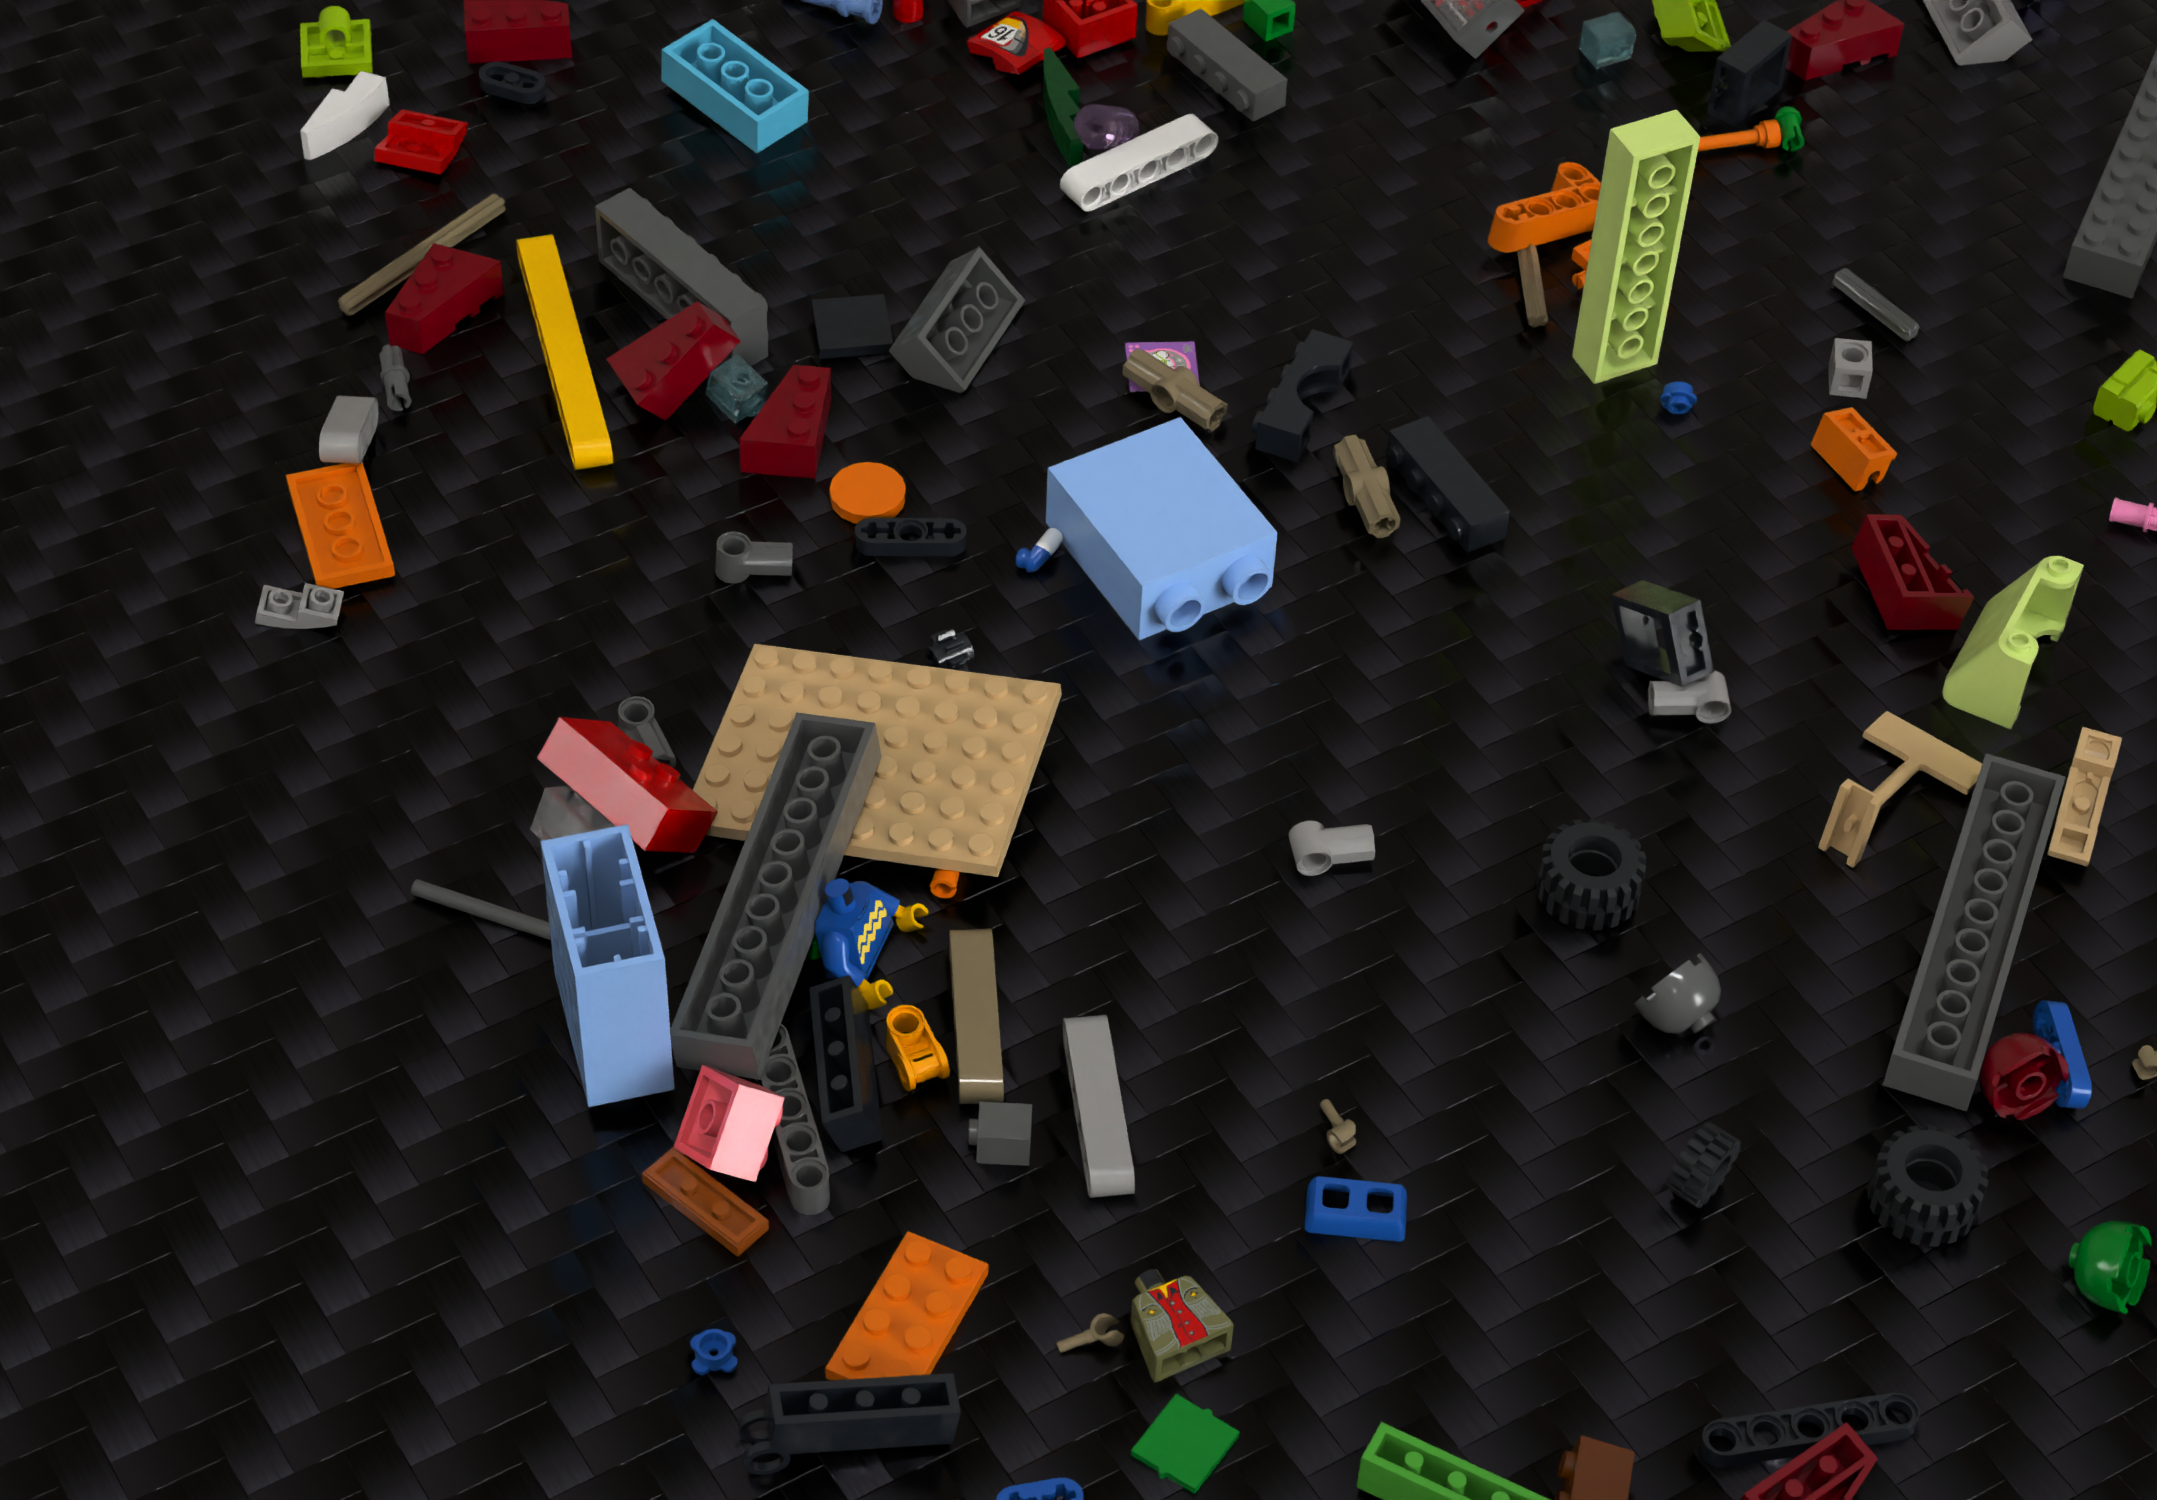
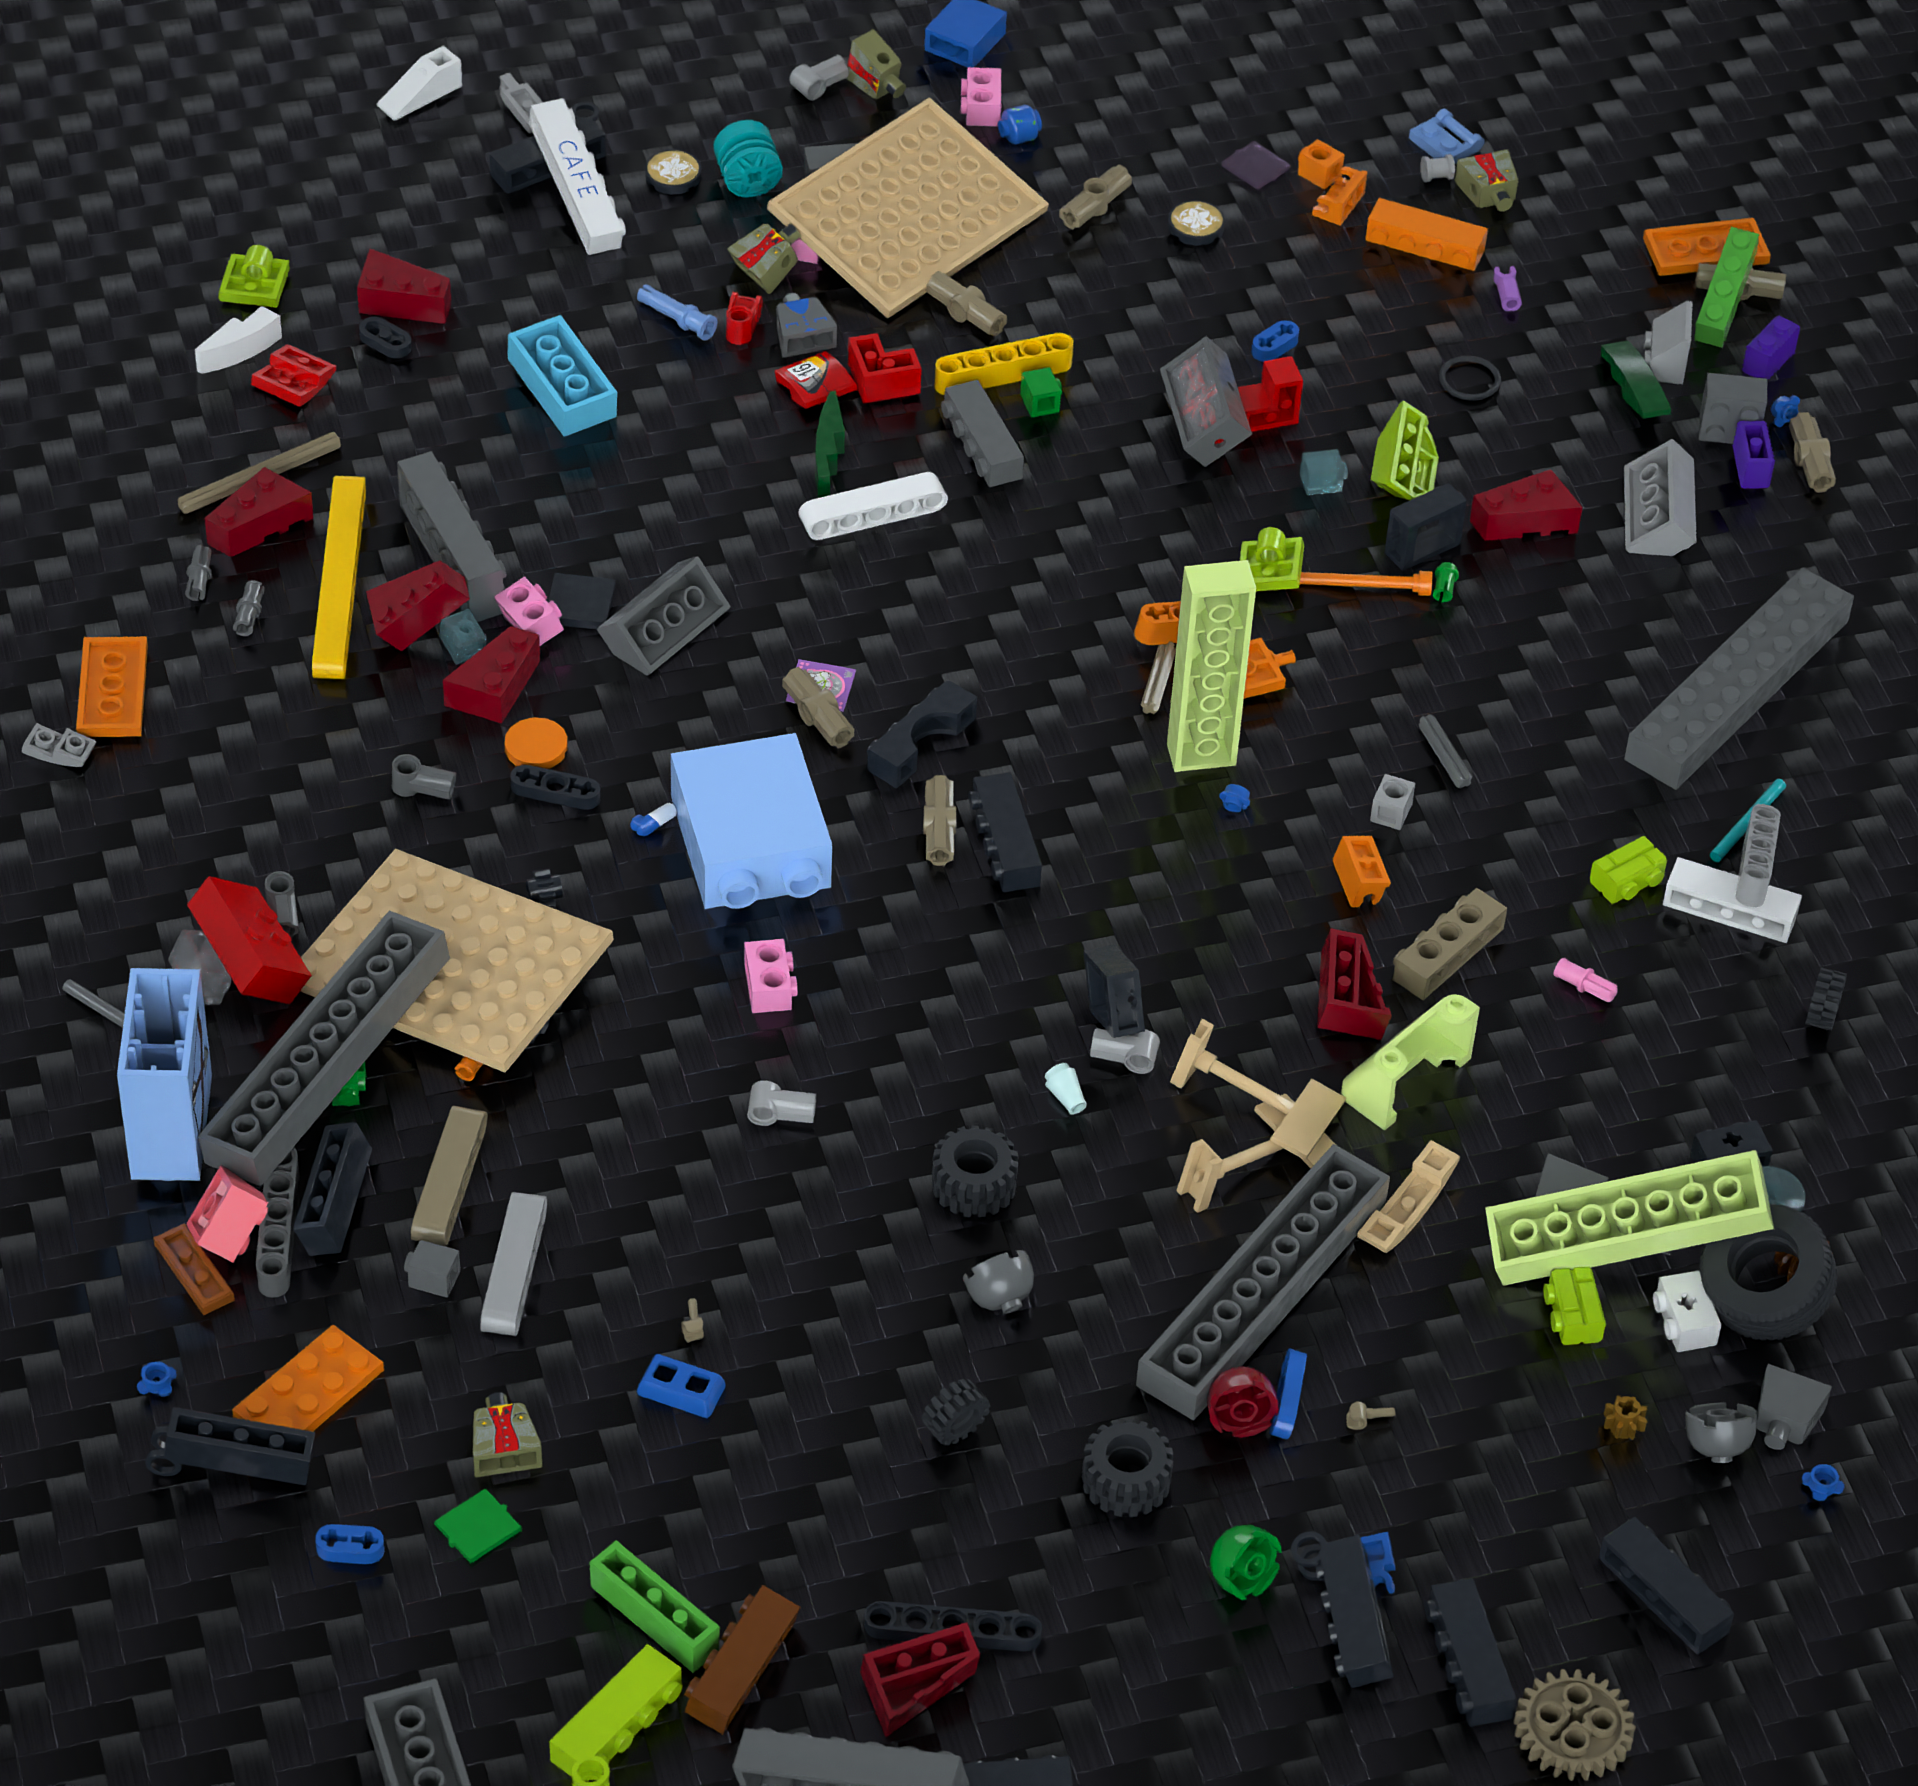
camera: 15 degrees right, 0 degrees up
light grey beam [319,395,378,464] -> none
blue torso [815,878,929,1010] -> none
light orange piece [886,1005,950,1091] -> none
dark tan hand [1057,1313,1124,1353] -> none
clear purple piece [1073,104,1140,151] -> none
none -> dark grey pin [233,580,265,636]
none -> bright pink brick [494,576,564,646]
none -> bright pink brick [744,939,797,1013]
none -> light aqua cone [1045,1063,1087,1114]
none -> tan piece [1170,1019,1346,1160]
none -> lime plate [1240,527,1304,592]
none -> dark tan brick [1393,888,1507,1000]

